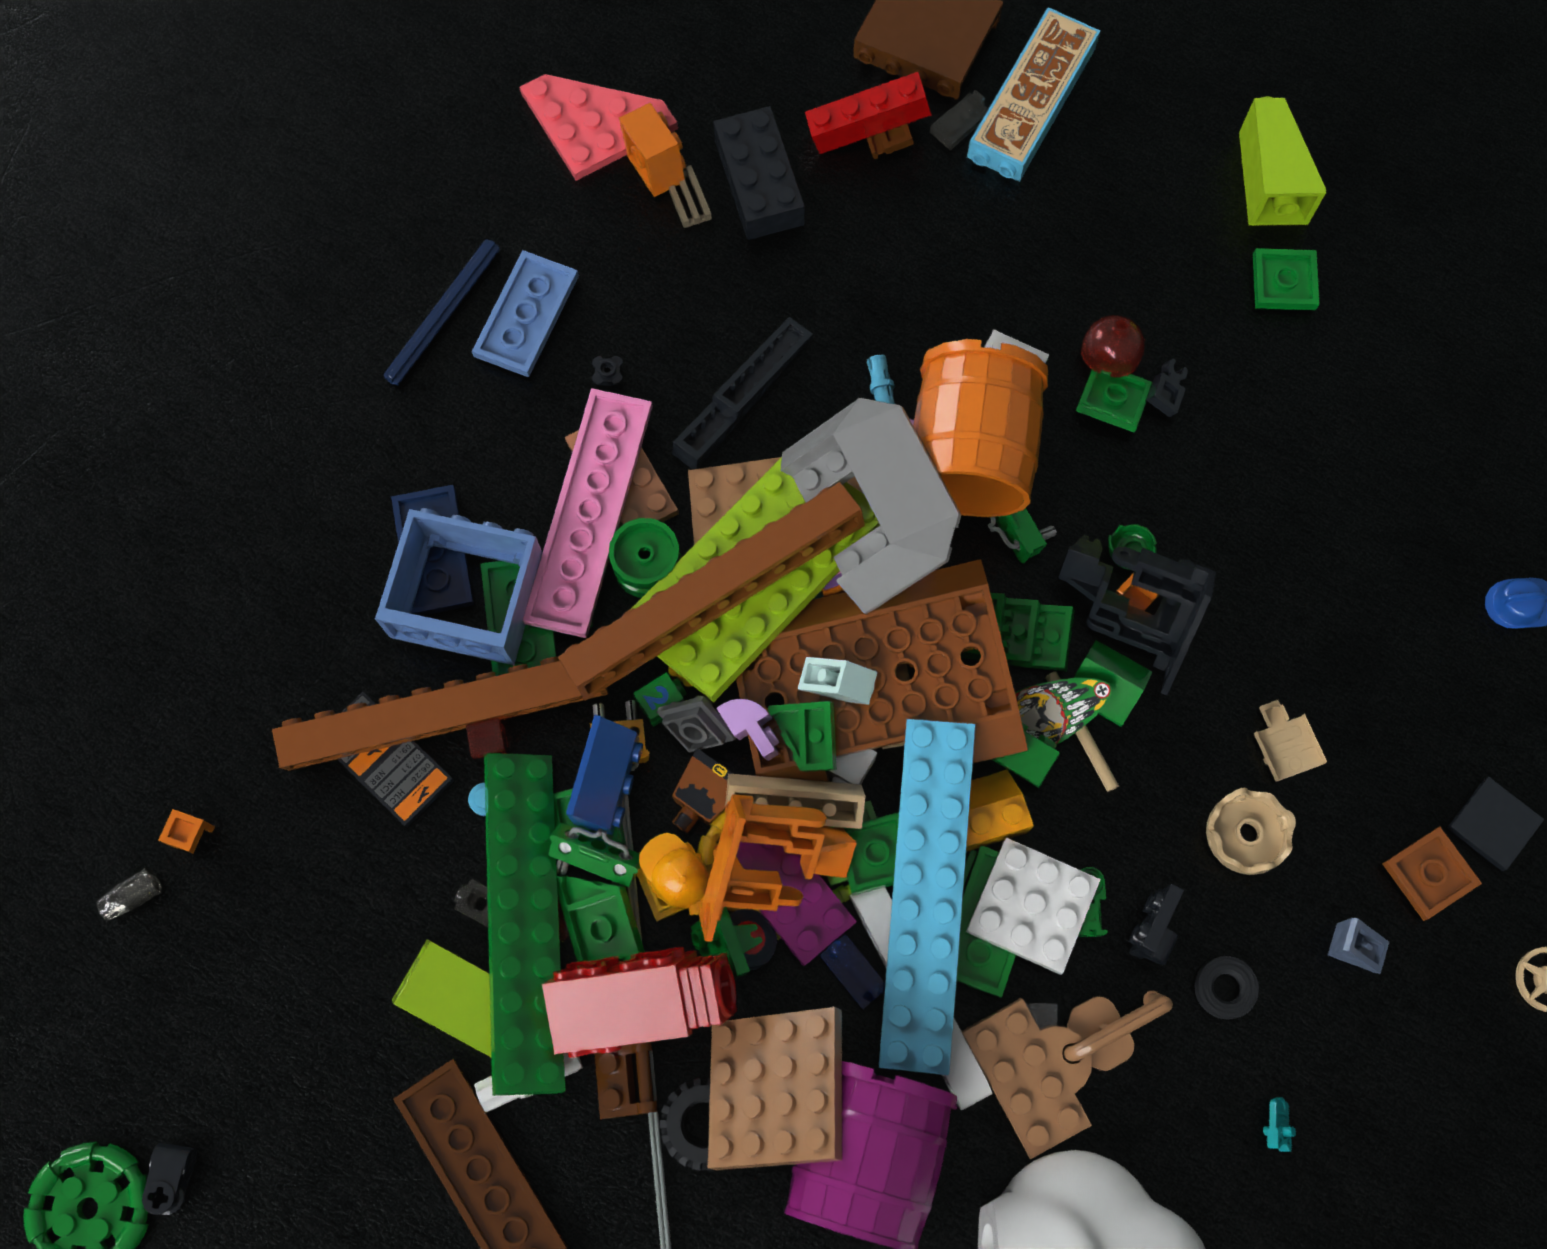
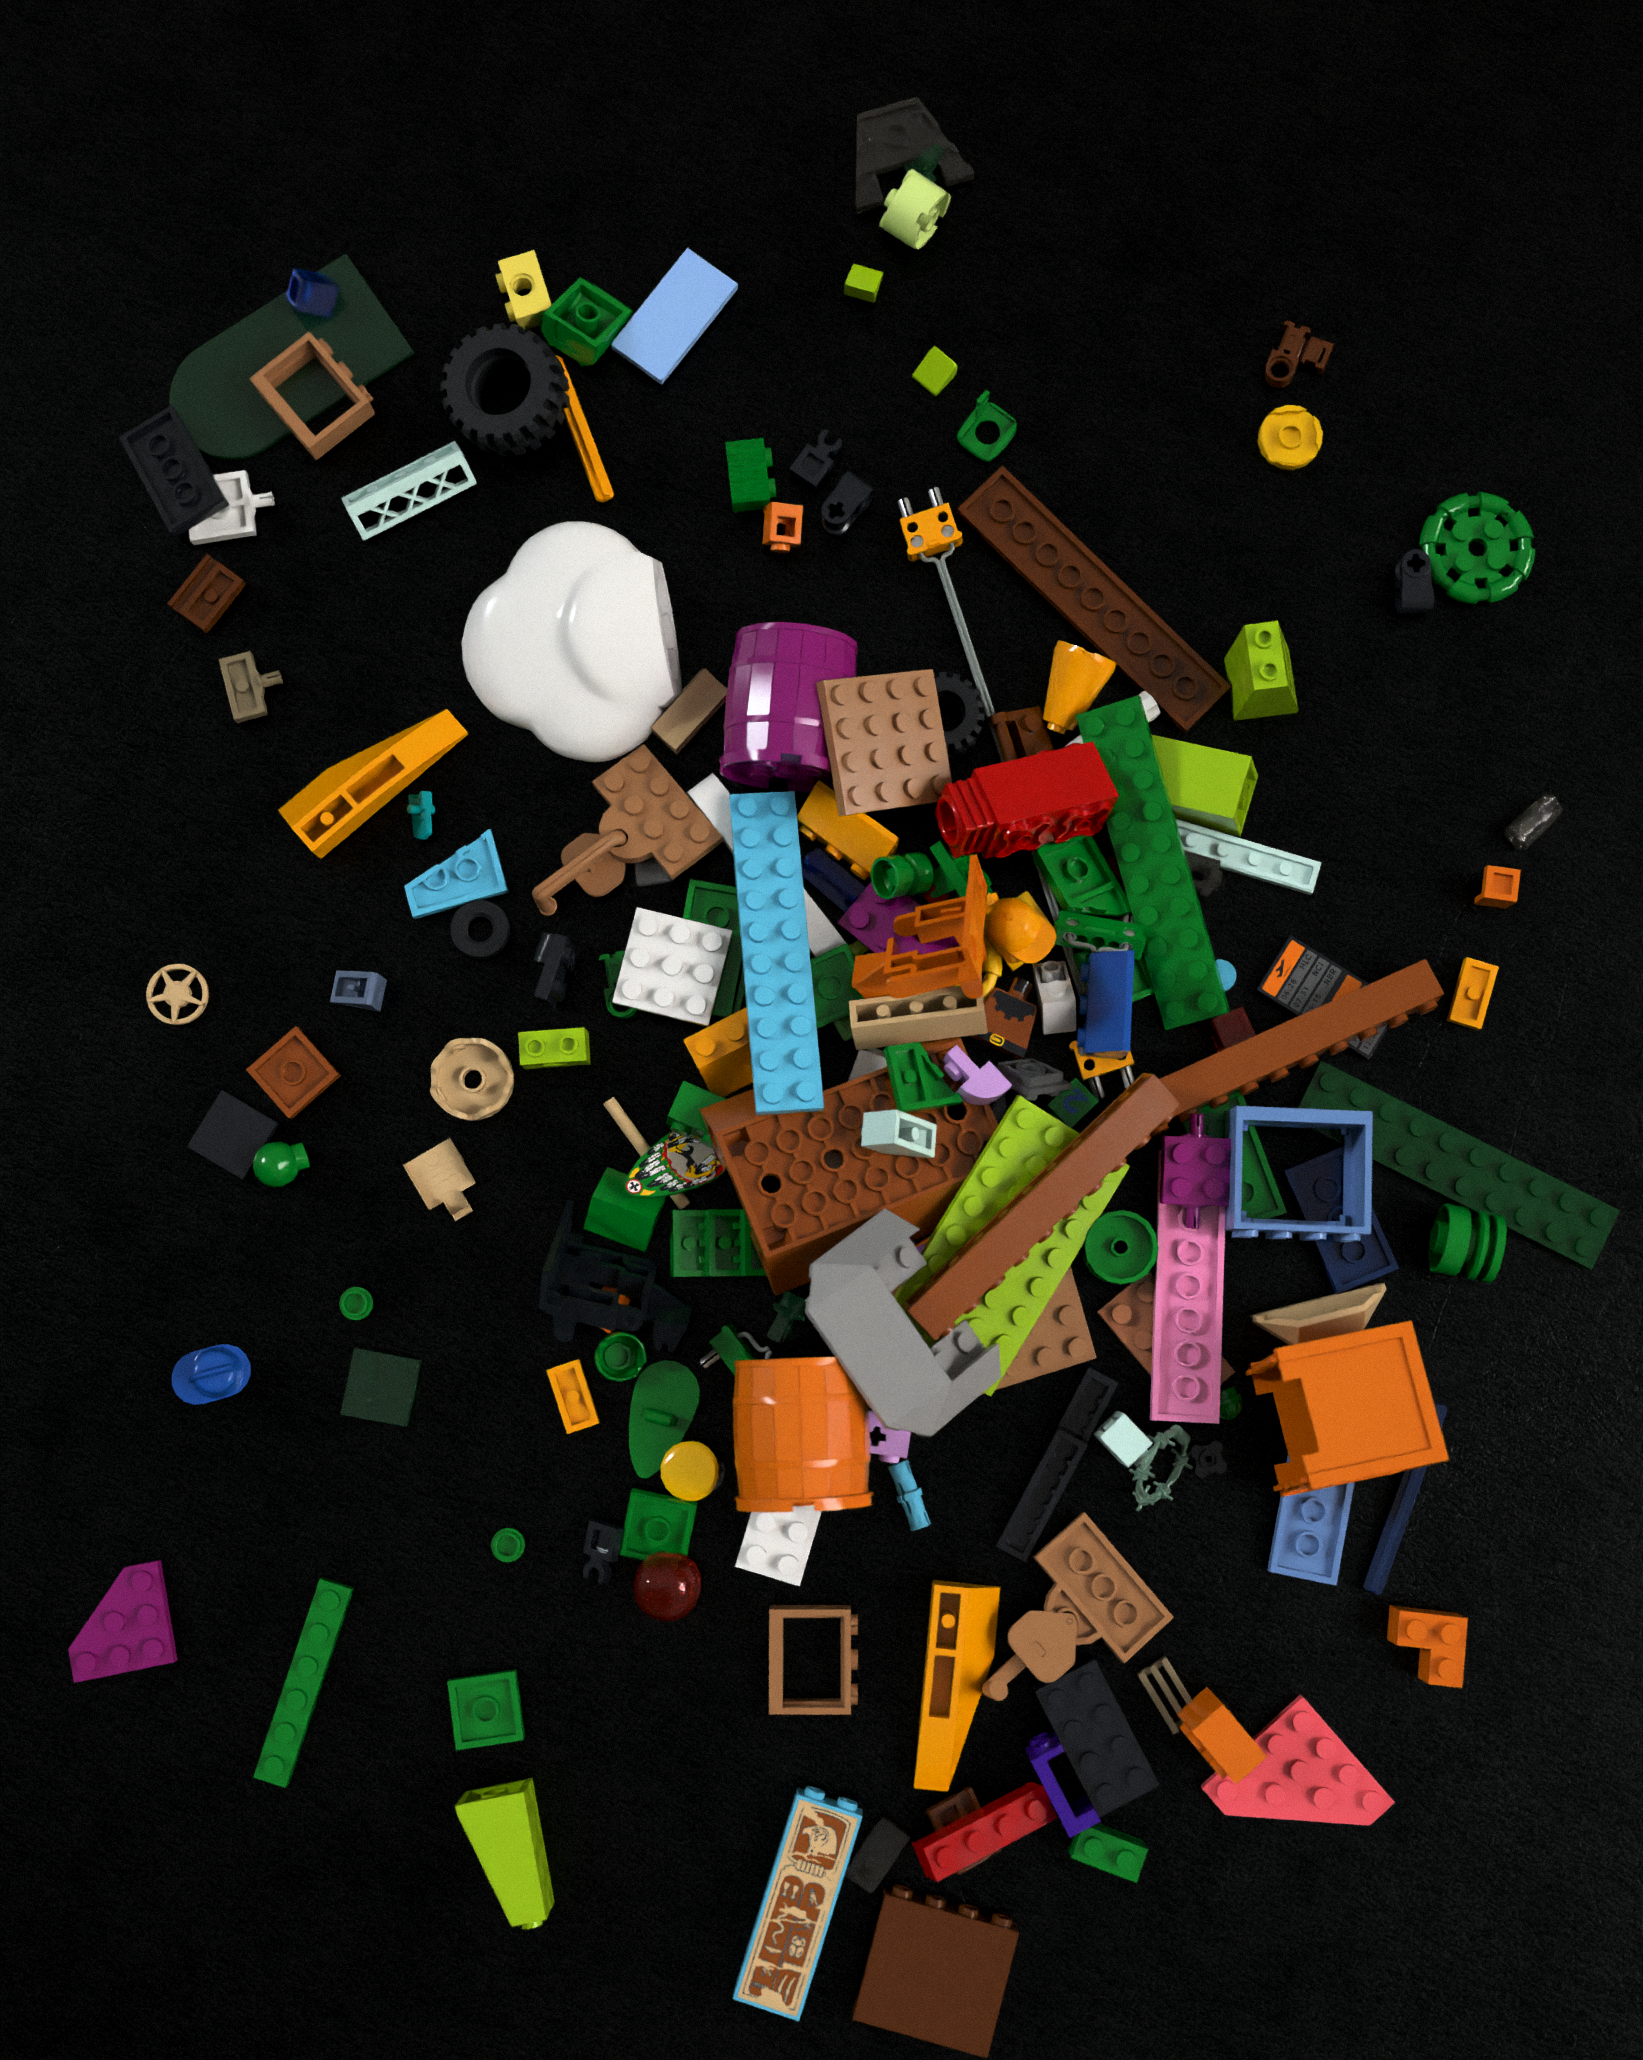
camera: 170 degrees right, 10 degrees up
none -> green piece [253,1142,310,1187]
none -> green plate [253,1577,354,1788]
none -> light orange wedge [278,709,468,859]
none -> green plate [339,1287,373,1320]
none -> clear green plate [341,1348,422,1427]
none -> medium azure wing [404,829,509,919]
none -> green plate [491,1528,525,1562]
none -> lime brick [518,1027,590,1069]
none -> light orange plate [546,1359,600,1434]
none -> green shield [629,1360,700,1478]
none -> tan piece [651,668,727,754]
none -> yellow piece [660,1441,725,1501]
none -> clear green piece [767,1291,806,1343]
none -> medium nougat window [769,1605,858,1715]
none -> light orange slope [797,780,899,880]
none -> green wheel [871,852,934,899]
none -> light orange wedge [914,1580,1000,1792]
none -> medium nougat plate [981,1512,1174,1701]
none -> dark purple panel [1025,1732,1101,1838]
none -> white slope [1033,961,1076,1035]
none -> light orange cone [1043,641,1117,735]
none -> green brick [1067,1823,1148,1883]
none -> light aqua brick [1092,1411,1153,1467]
none -> sand green piece [1129,1425,1193,1512]
none -> magenta plate [1160,1114,1231,1229]
none -> light aqua tile [1176,819,1321,895]
none -> green plate [1220,1386,1242,1420]
none -> lime slope [1224,621,1298,721]
none -> orange container [1245,1321,1449,1497]
none -> tan wedge [1249,1283,1386,1345]
none -> dark green plate [1296,1061,1620,1270]
none -> orange brick [1387,1605,1468,1688]
none -> green wheel [1428,1204,1507,1283]
none -> light orange plate [1446,957,1499,1030]

